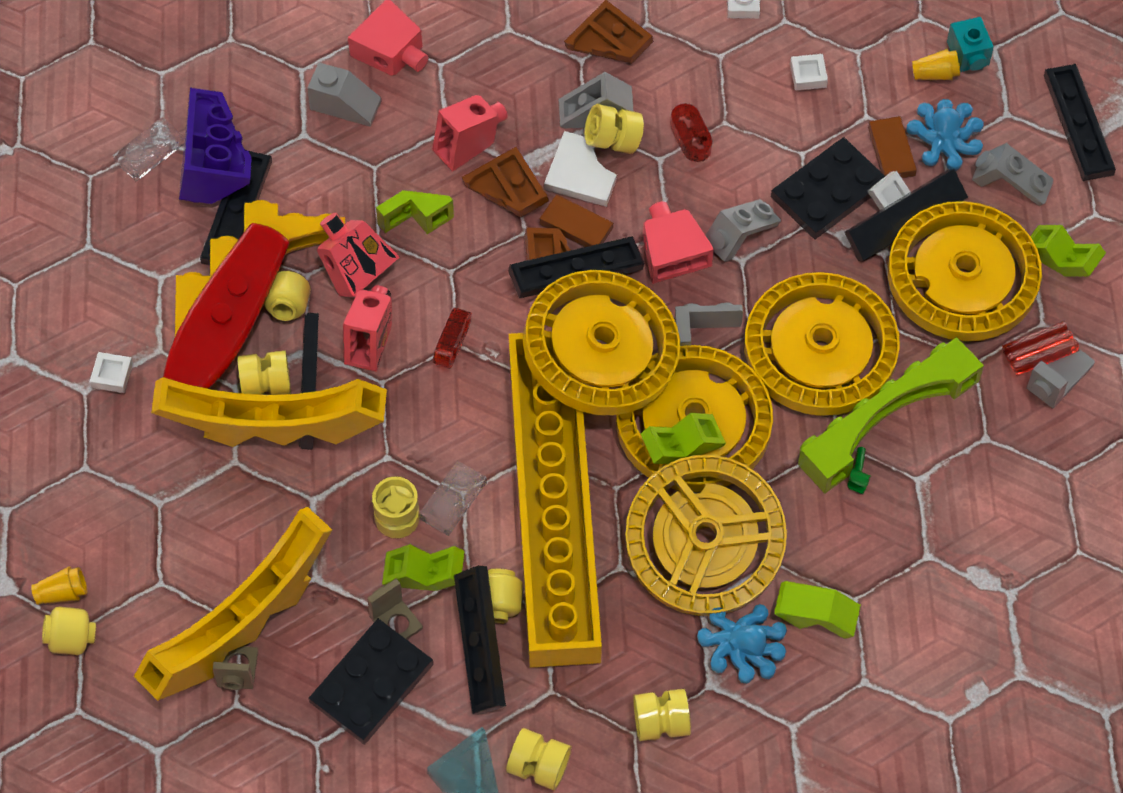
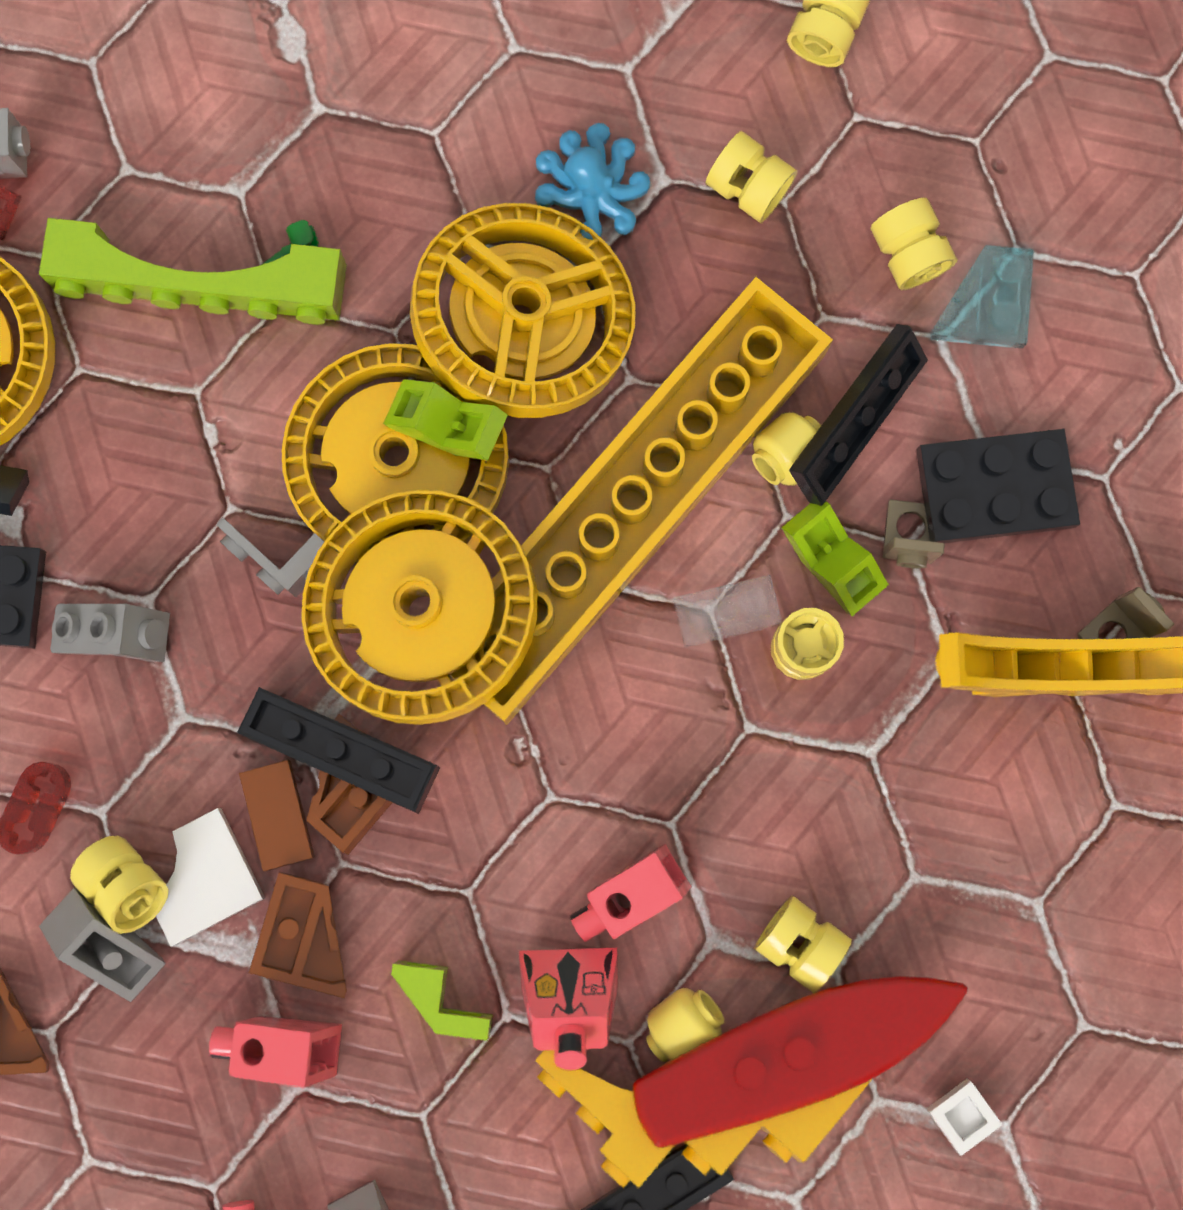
camera: 135 degrees left, 20 degrees up
yellow arch [151,377,387,447] -> none
black tile [299,313,319,450] -> none
clear red beam [433,307,472,369] -> none
coral torso [643,201,714,284] -> none
yellow piece [744,272,900,416] -> none
lime slope [774,581,861,639] -> none

